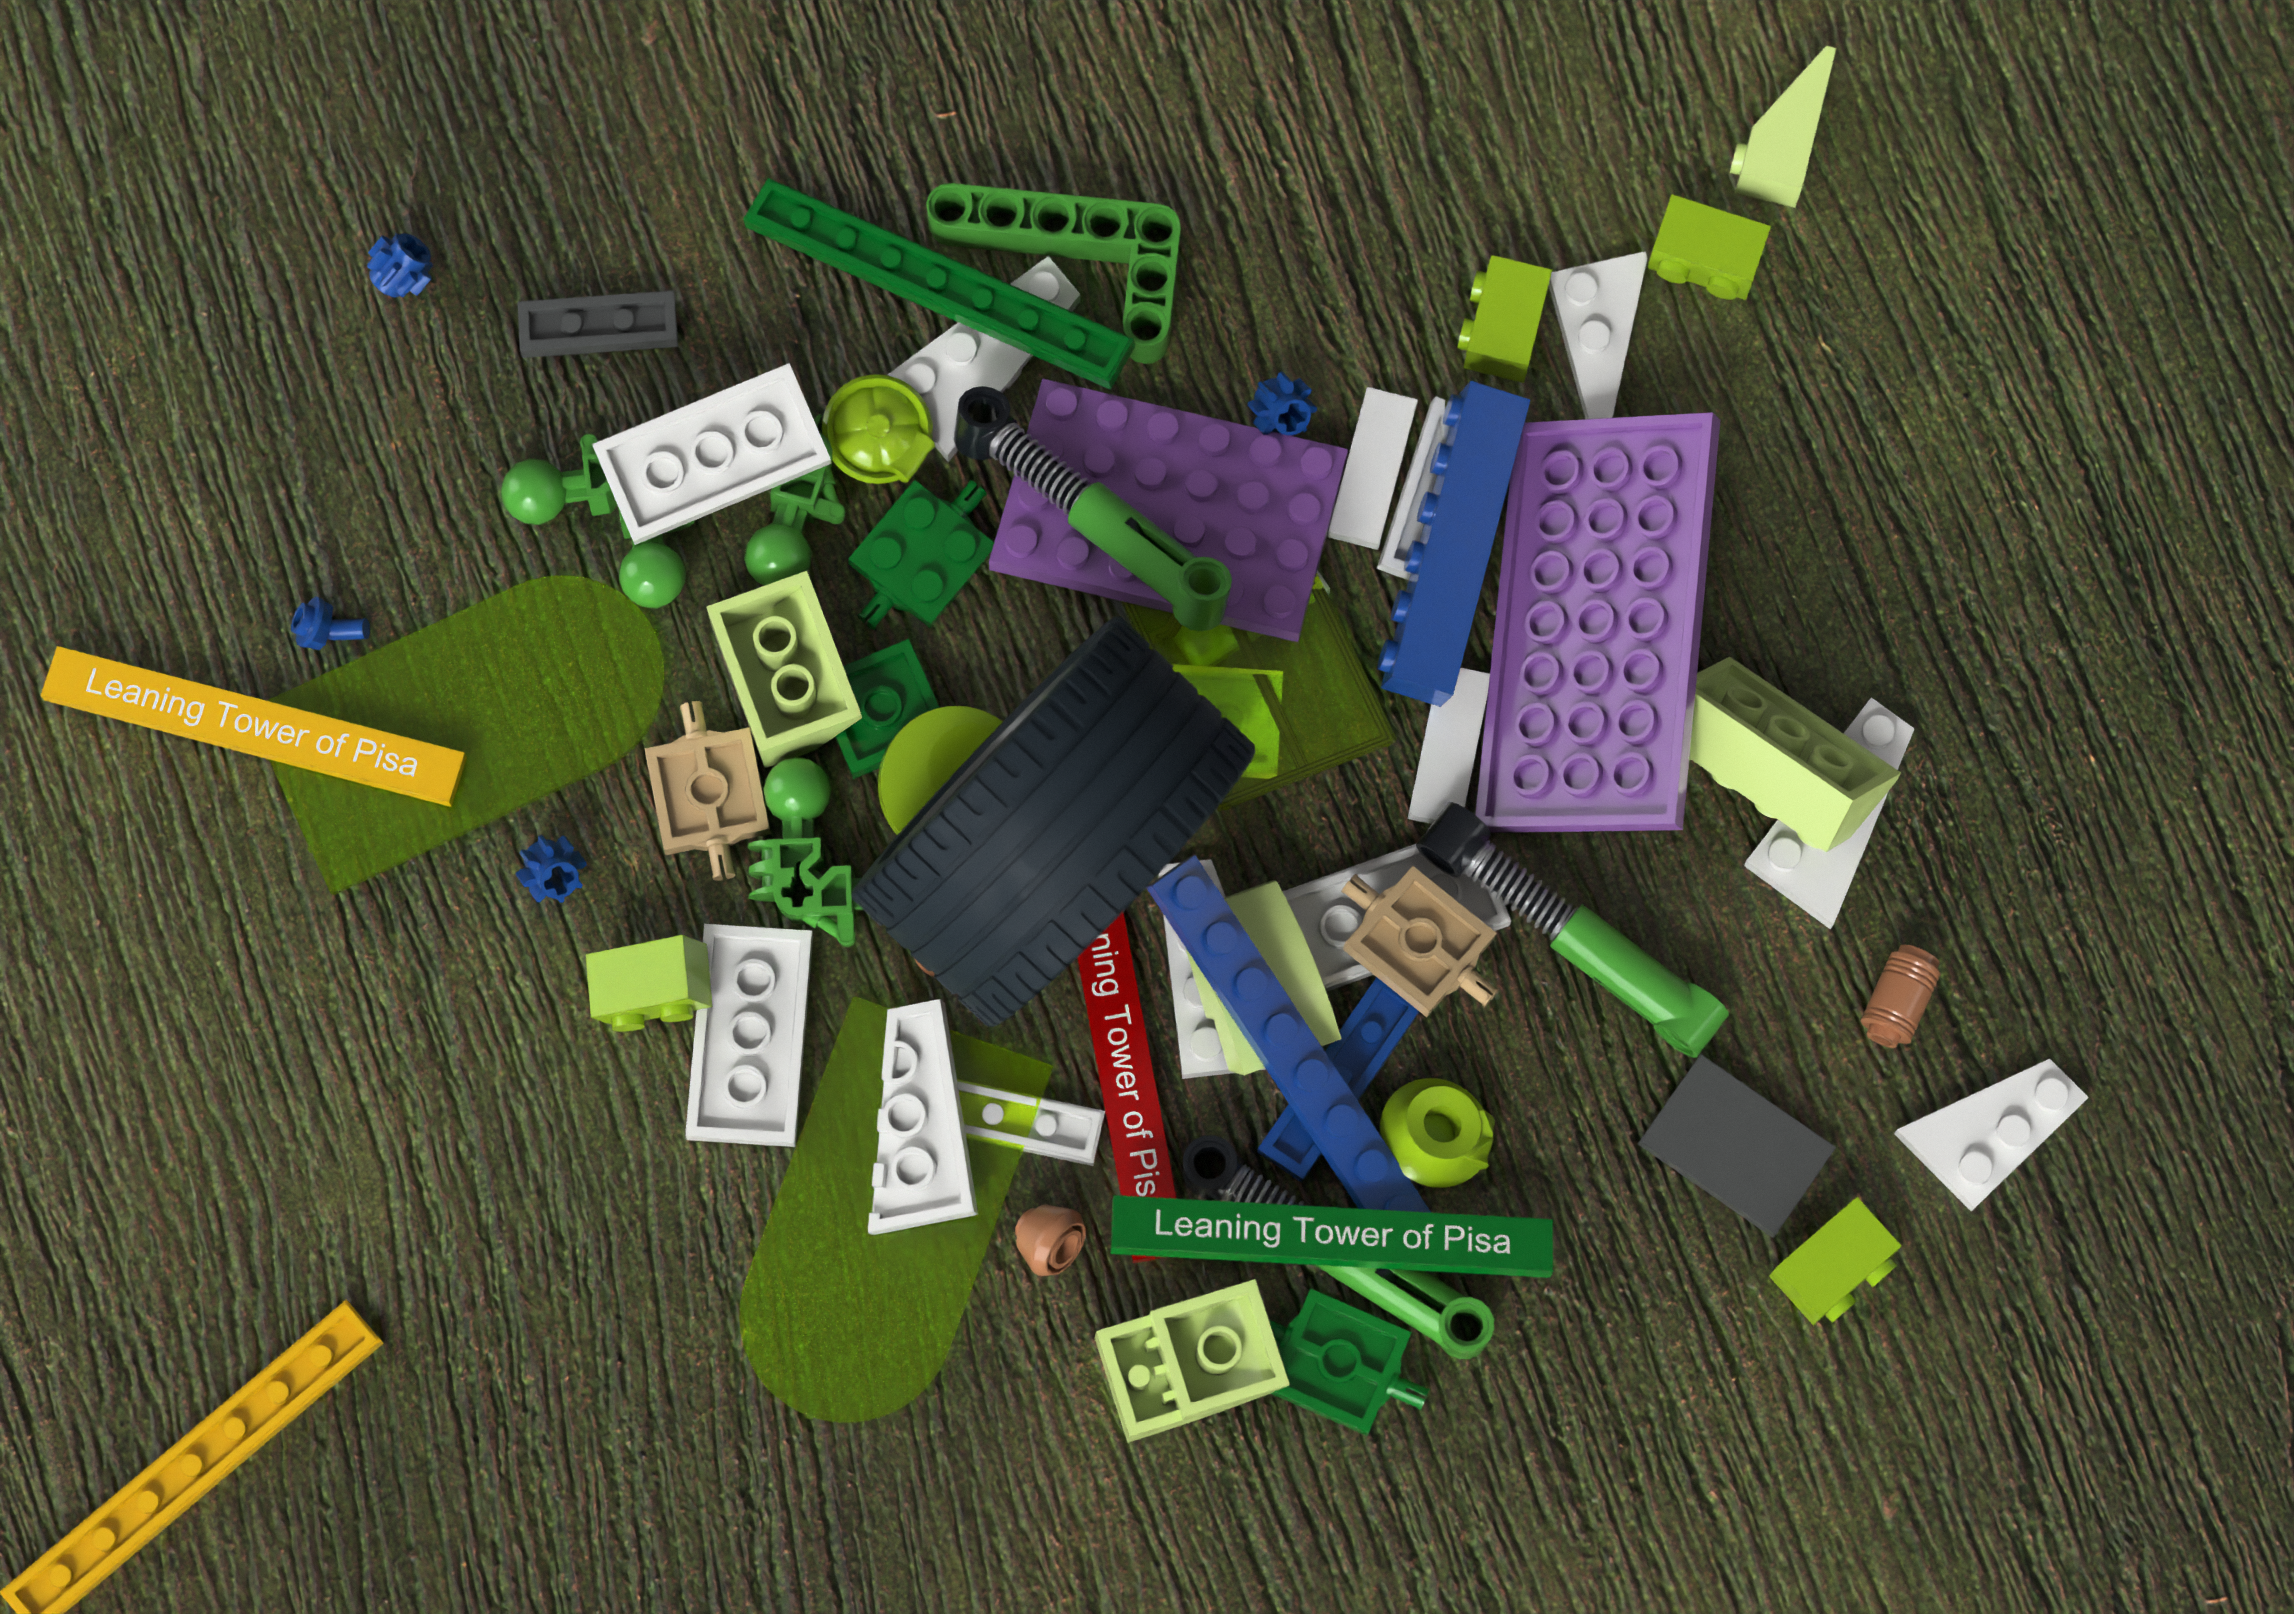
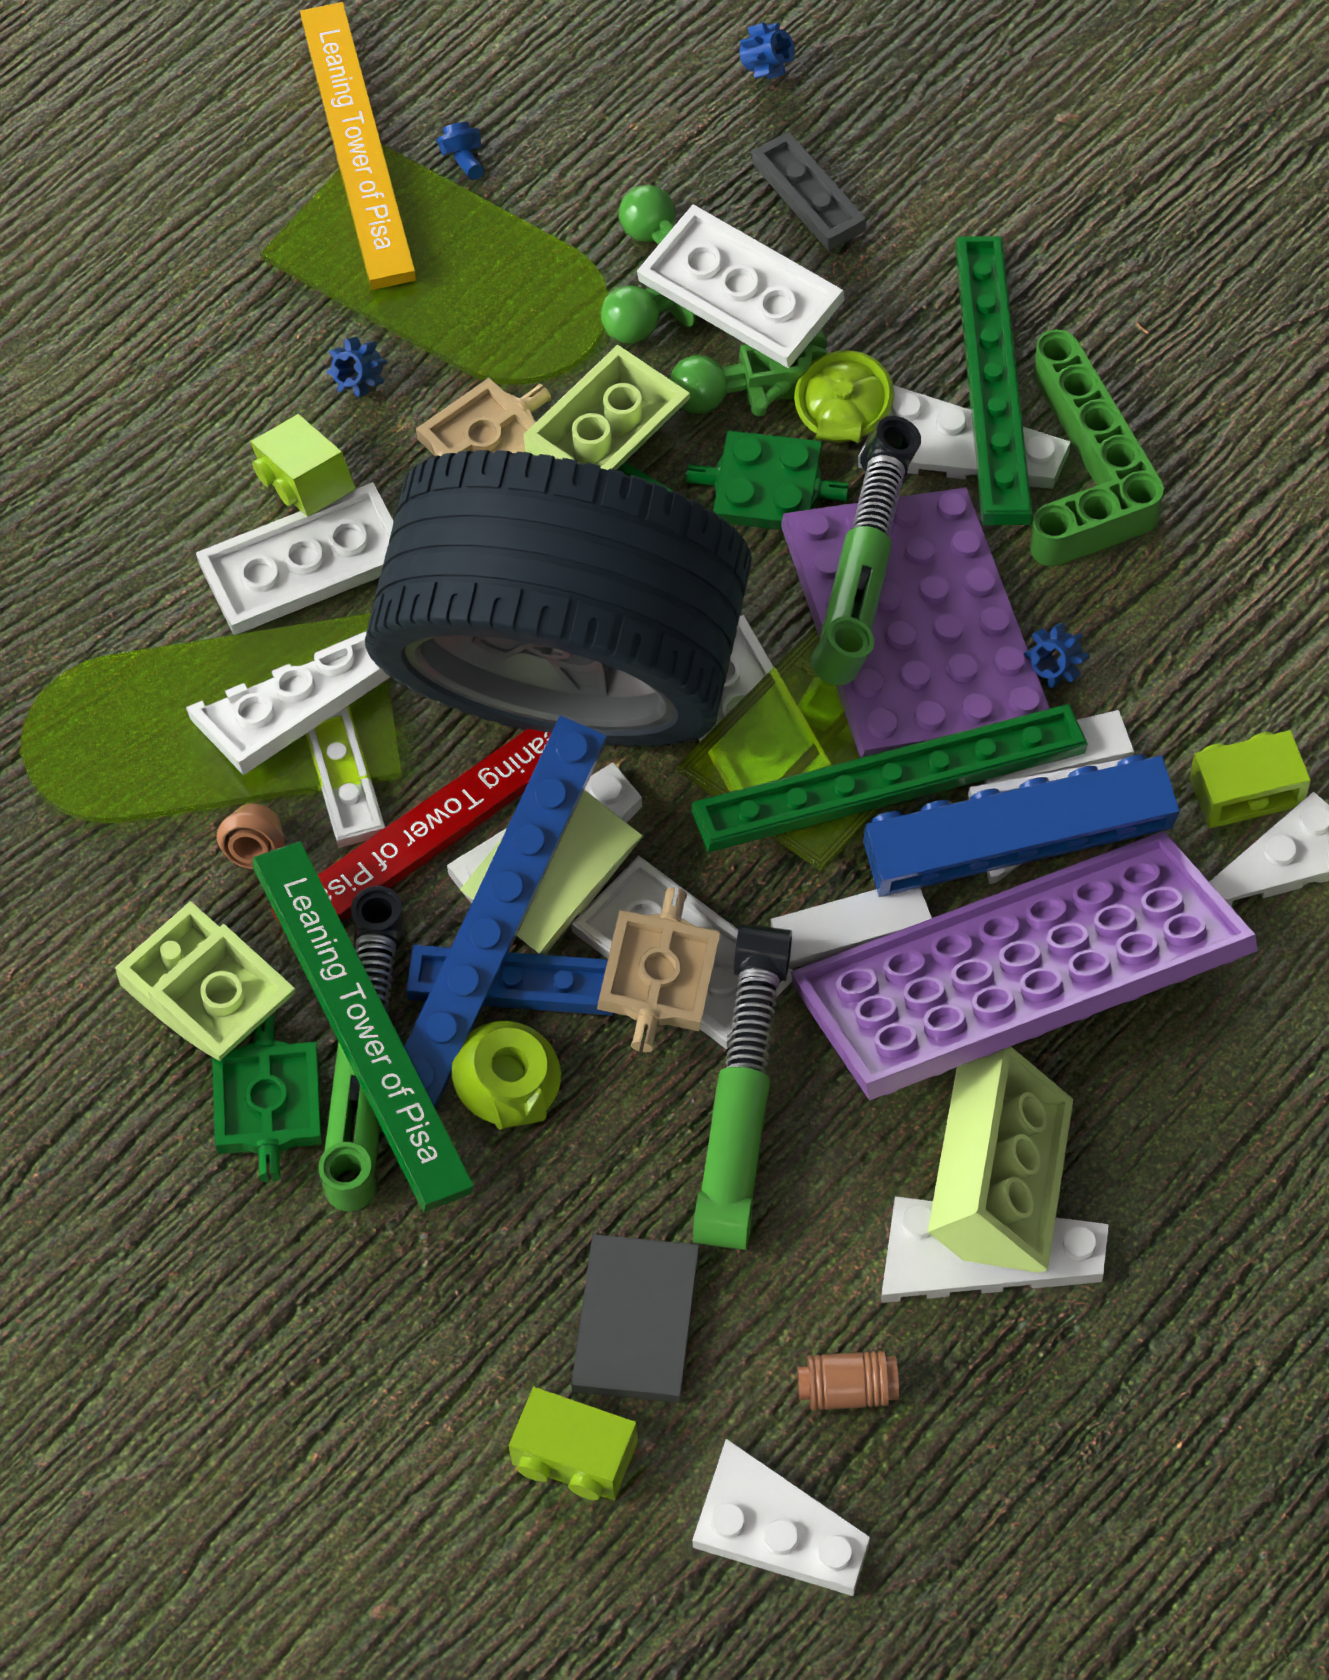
camera: 65 degrees right, 15 degrees down
none -> green tile [692,704,1088,853]

